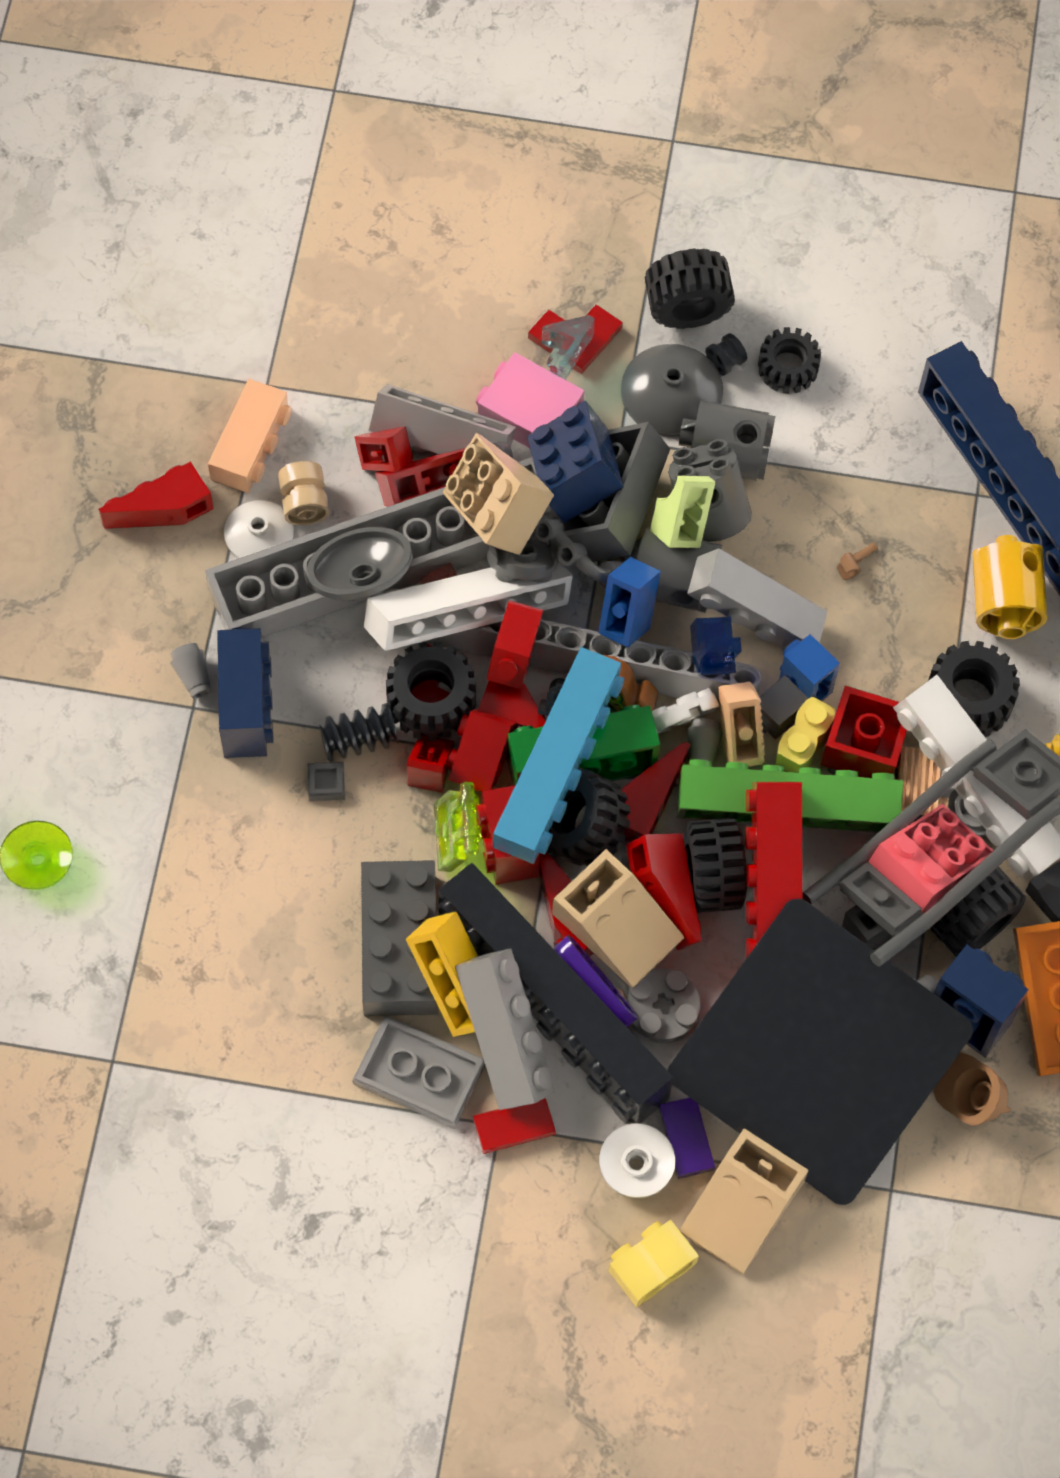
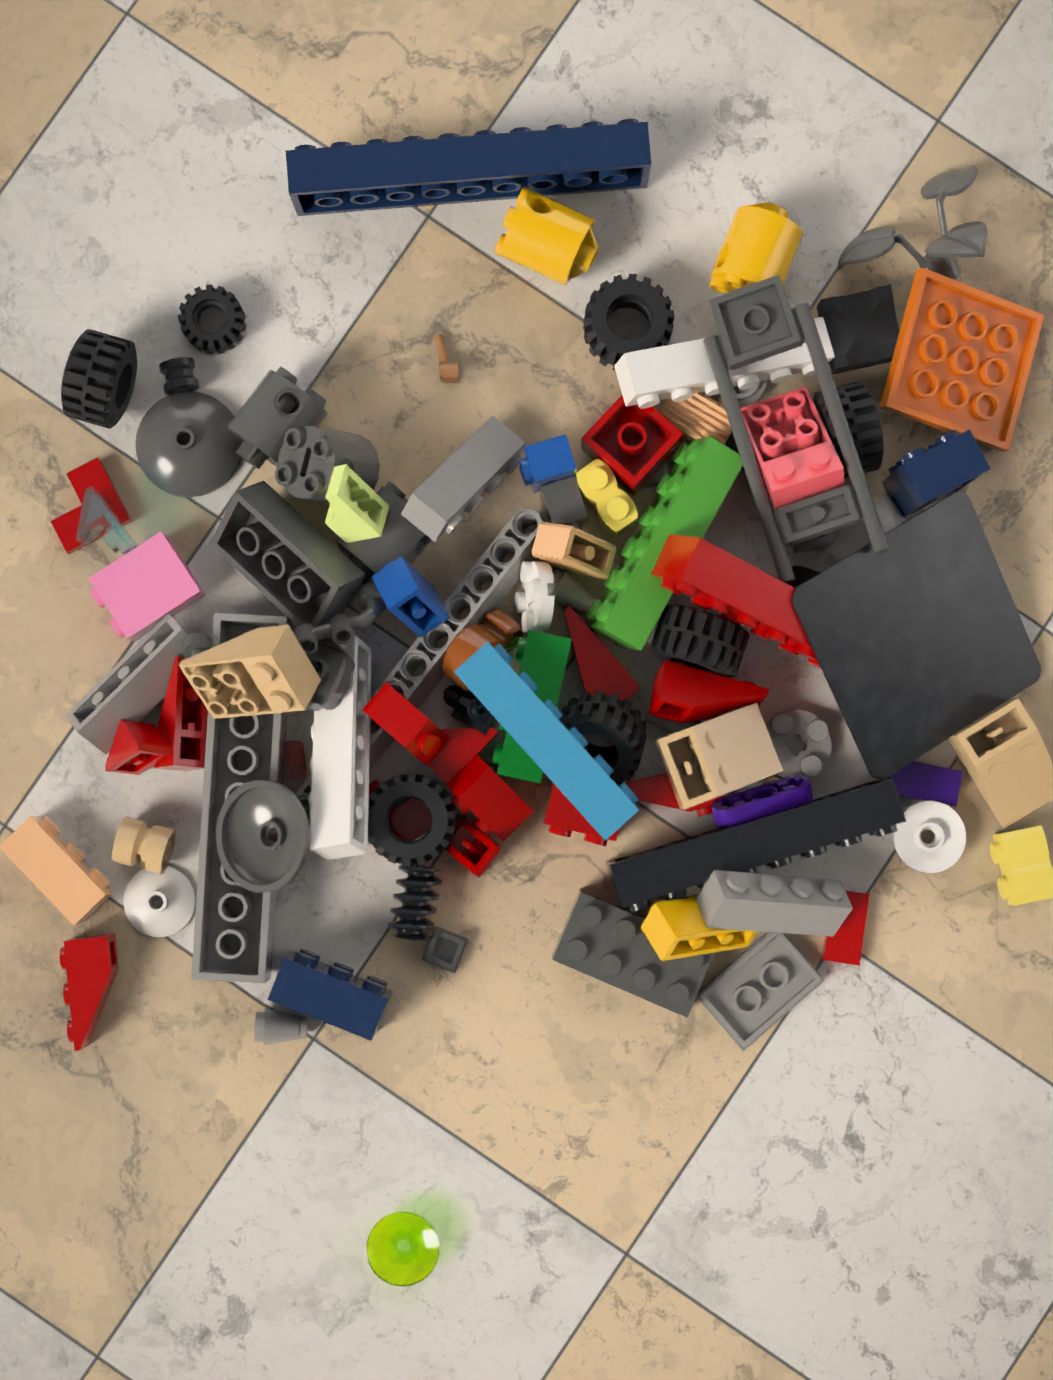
camera: 65 degrees left, 20 degrees up
clear neon green plate [434,782,482,872] -> none
dark blue brick [527,400,624,523] -> none
clear blue brick [690,616,742,675] -> none
medium nougat piece [933,1052,1011,1126] -> none

